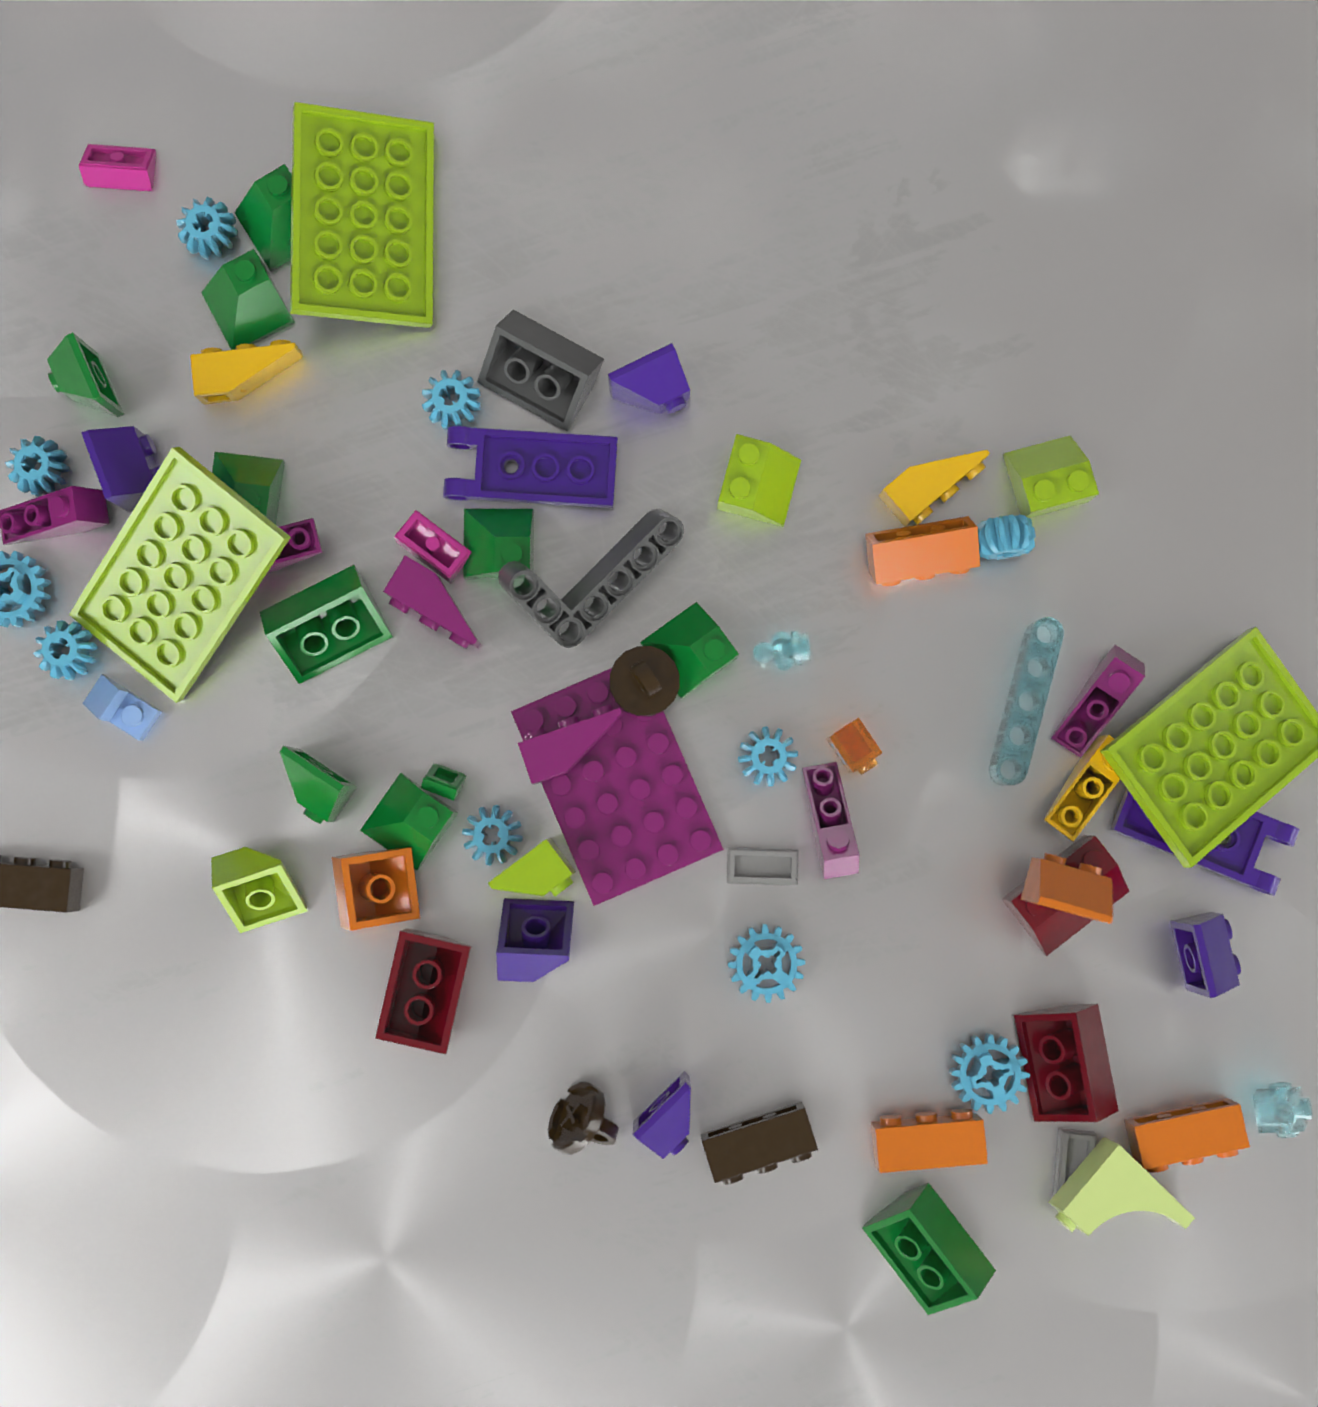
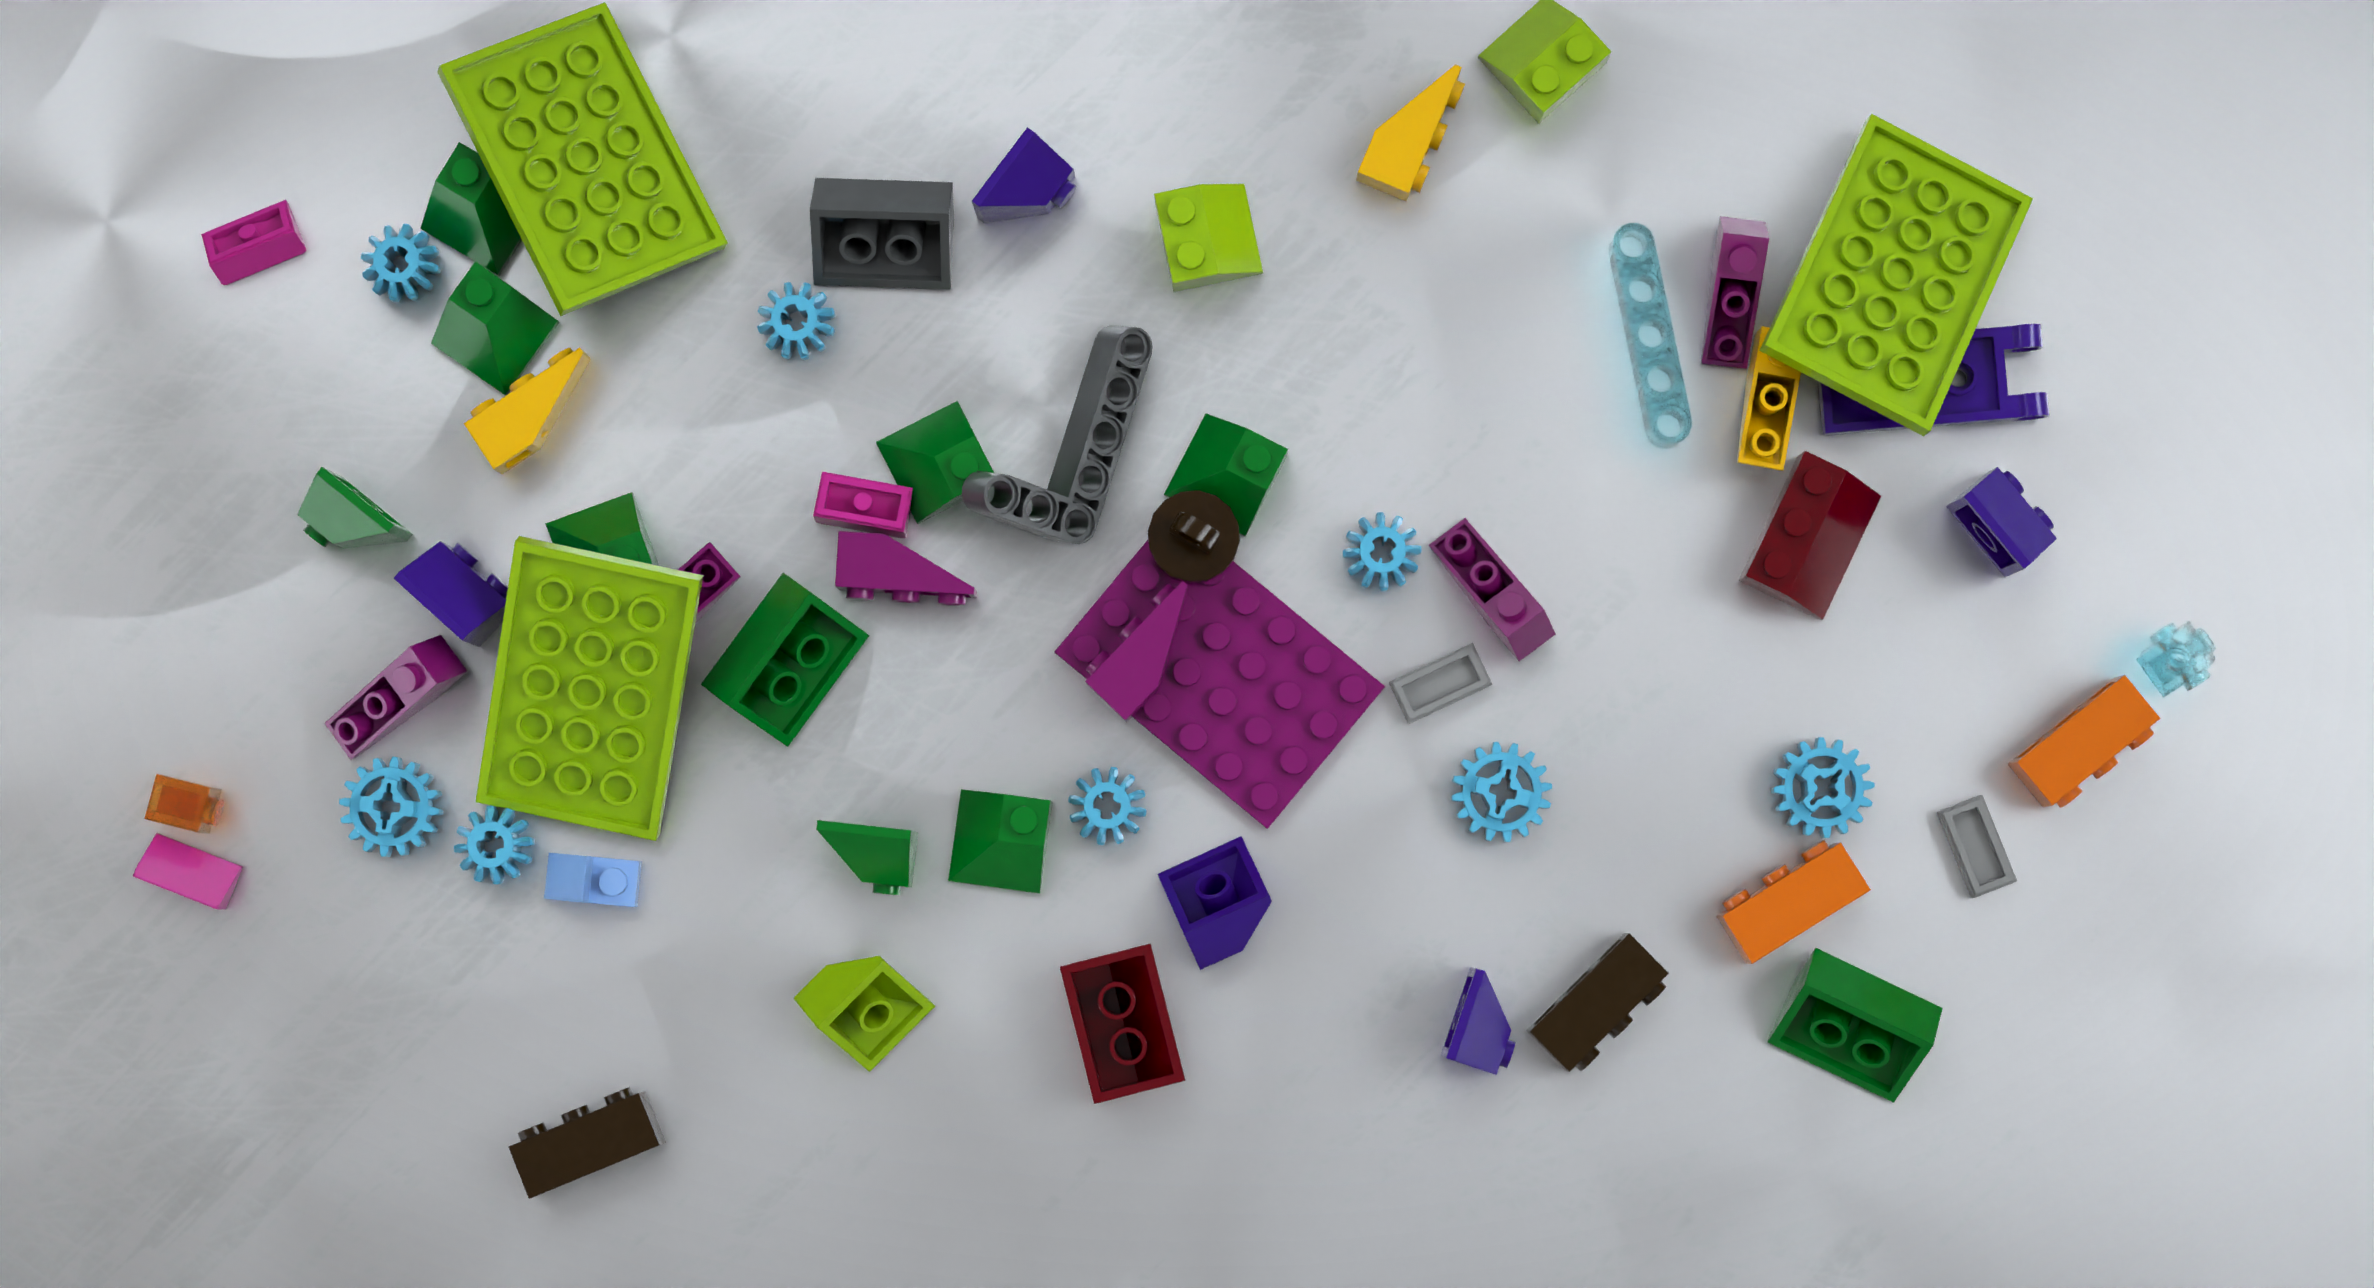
camera: 20 degrees left, 0 degrees up
medium azure gear [5,436,71,497] -> none
orange slope [332,847,420,931] -> none
green tile [421,763,467,801] -> none
dark purple hinge [443,426,618,508] -> none
lime slope [488,838,576,897] -> none
dark brown tile [548,1082,619,1155] -> none
clear light blue piece [753,631,811,671] -> none
clear orange brick [826,717,883,775] -> none
orange brick [865,516,980,586] -> none
medium azure gear [977,514,1036,560] -> none
dark red slope [1014,1004,1119,1122] -> none
orange slope [1021,853,1113,924] -> none
yellowish green arch [1049,1137,1195,1236] -> none

